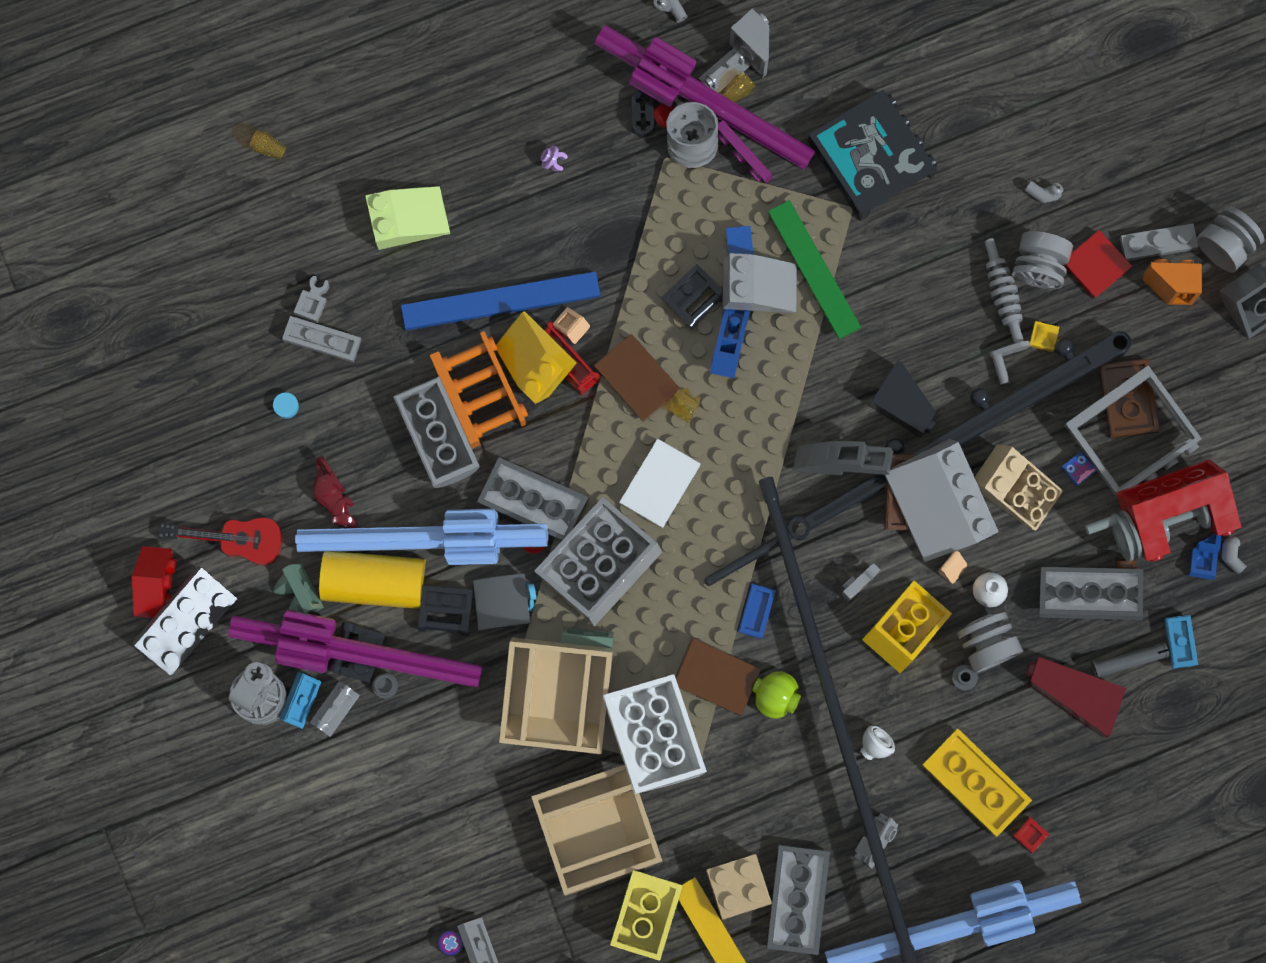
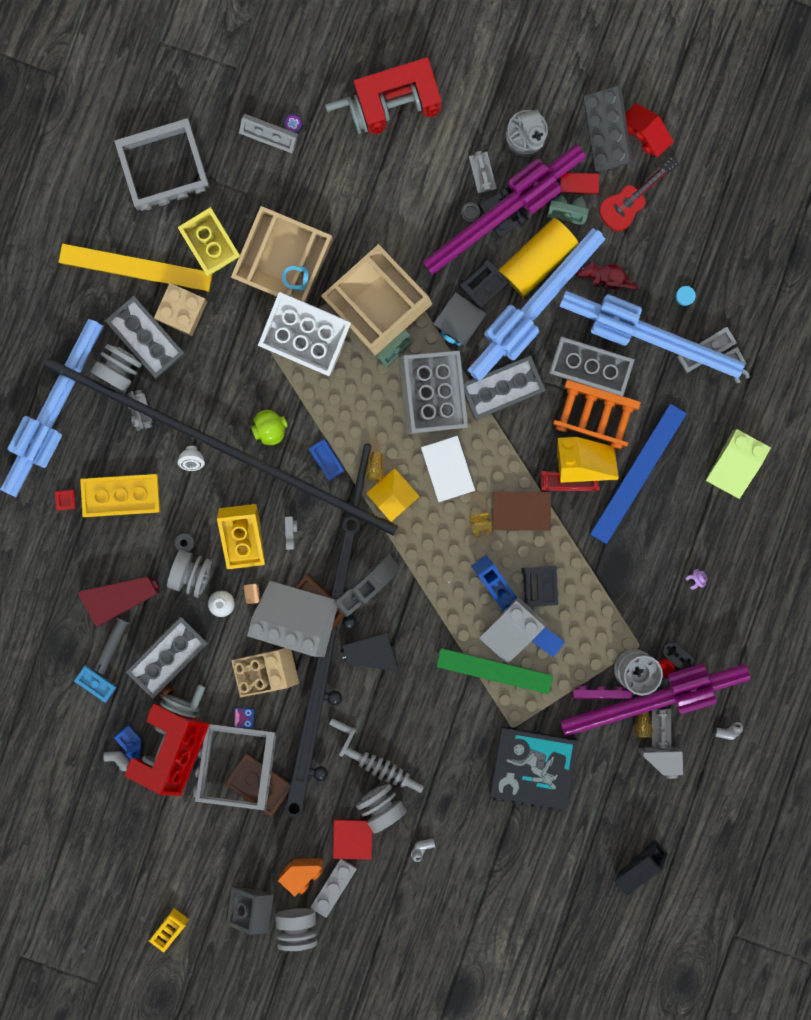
camera: 130 degrees right, 10 degrees up
dark azure plate [279,672,321,729] -> none
light nougat slope [553,307,590,344] -> none
reddish brown tile [675,638,761,716] -> none
yellow tile [1030,321,1059,352] -> none
none -> light grey wheel [90,344,142,392]
none -> medium azure piece [282,266,309,291]
none -> red piece [325,57,442,135]
none -> clear yellow cone [365,452,384,481]
none -> yellow slope [366,468,420,522]
none -> red tile [560,173,599,194]
none -> light blue axle [560,291,745,378]

